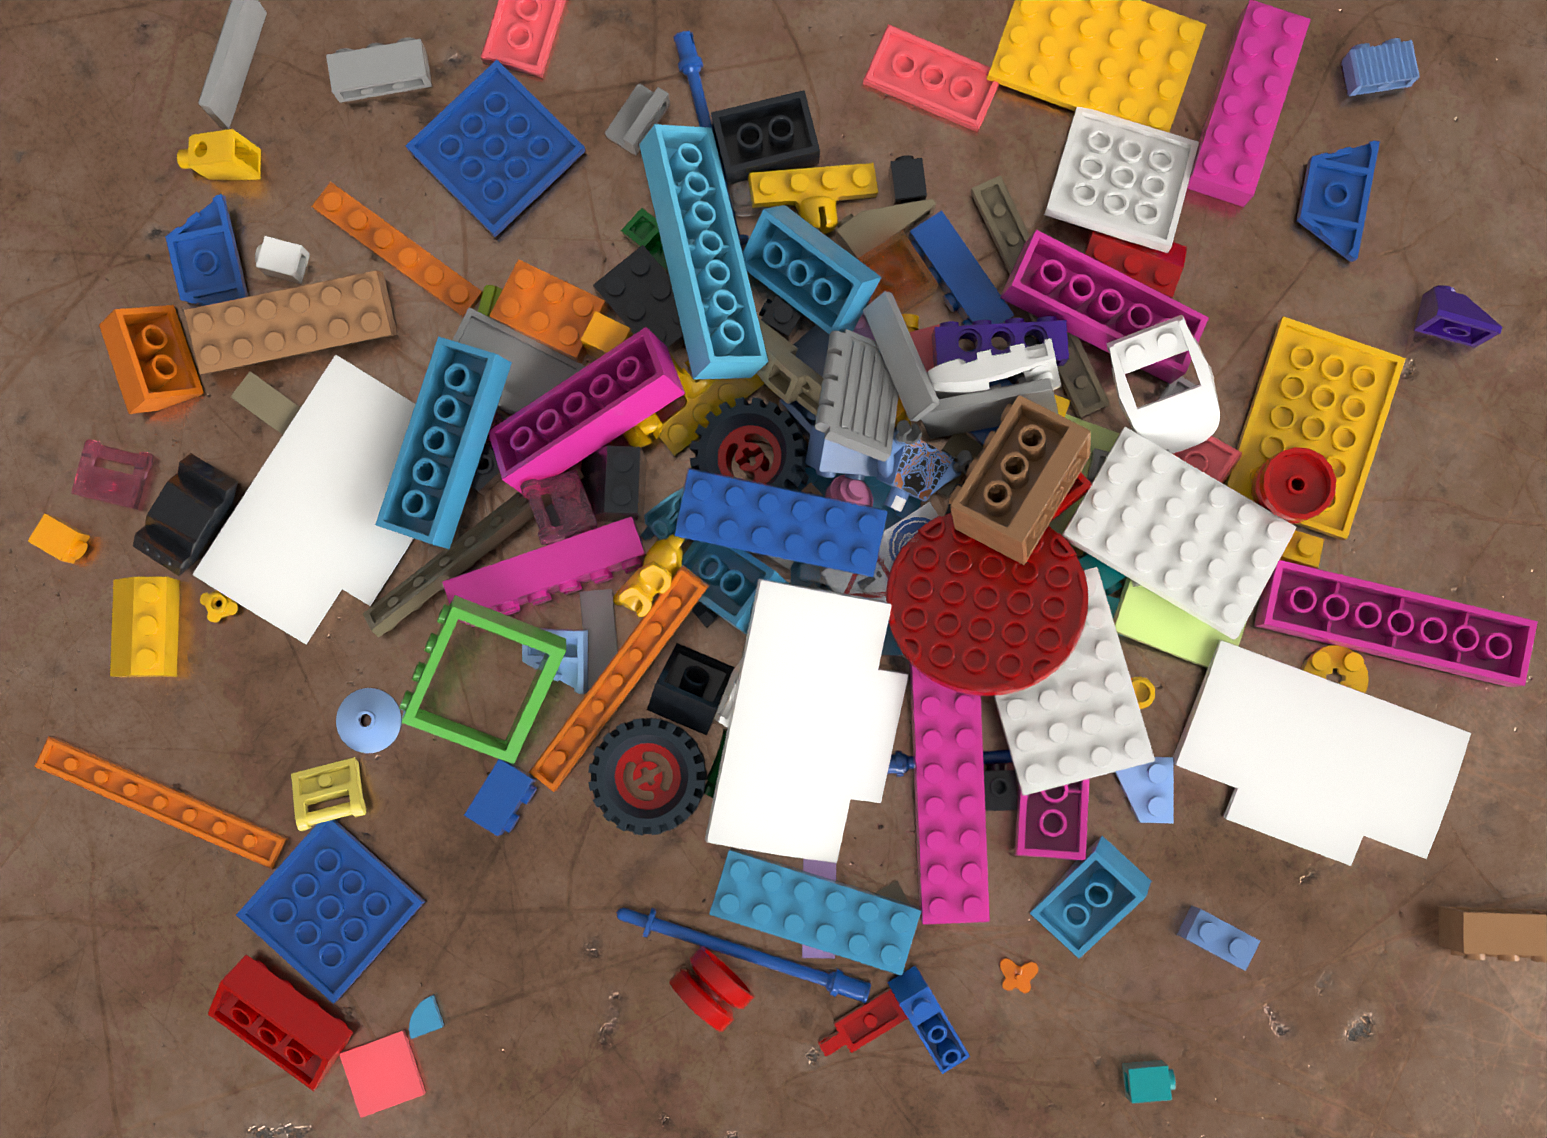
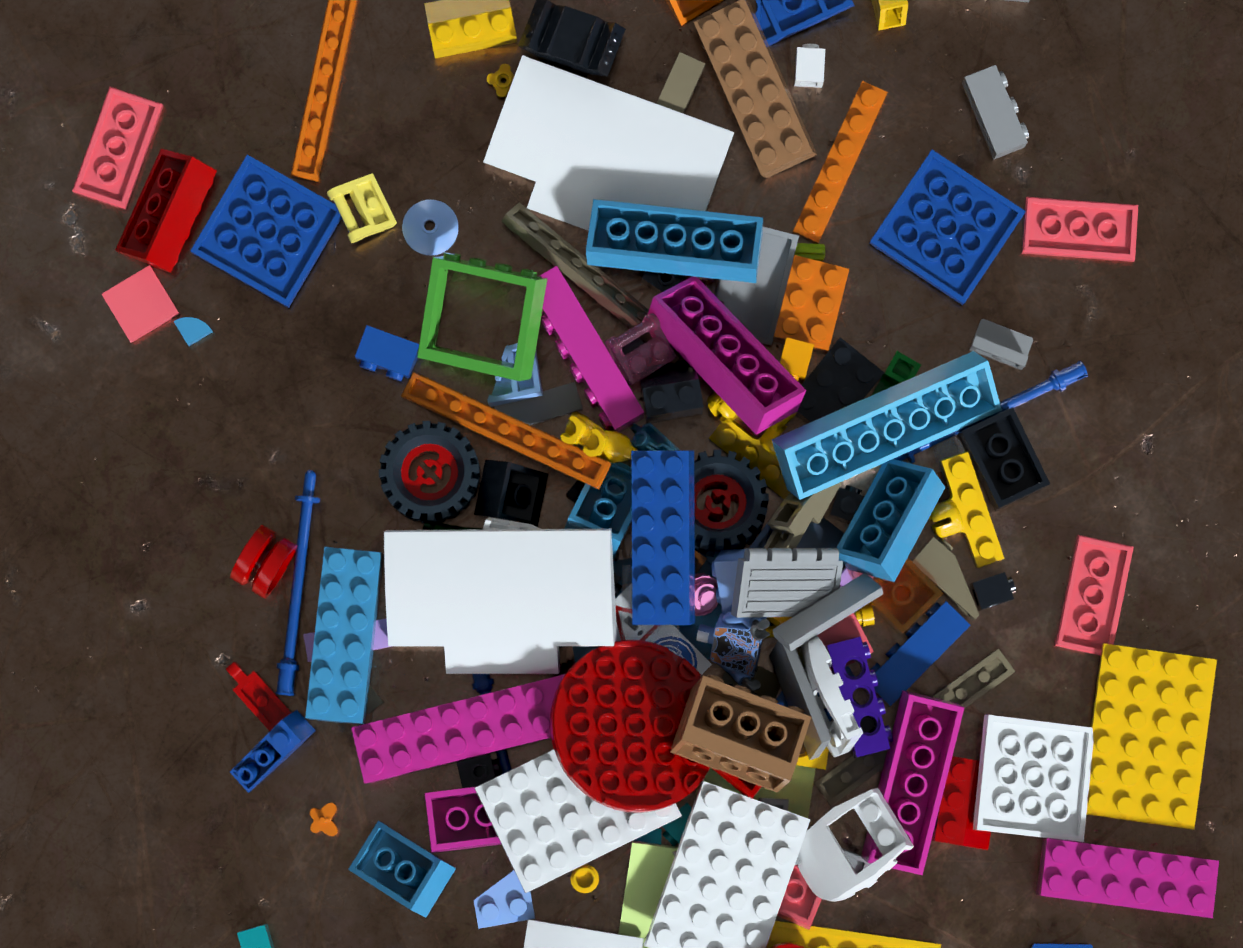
camera: 75 degrees right, 0 degrees up
none -> coral tile [72,86,164,210]

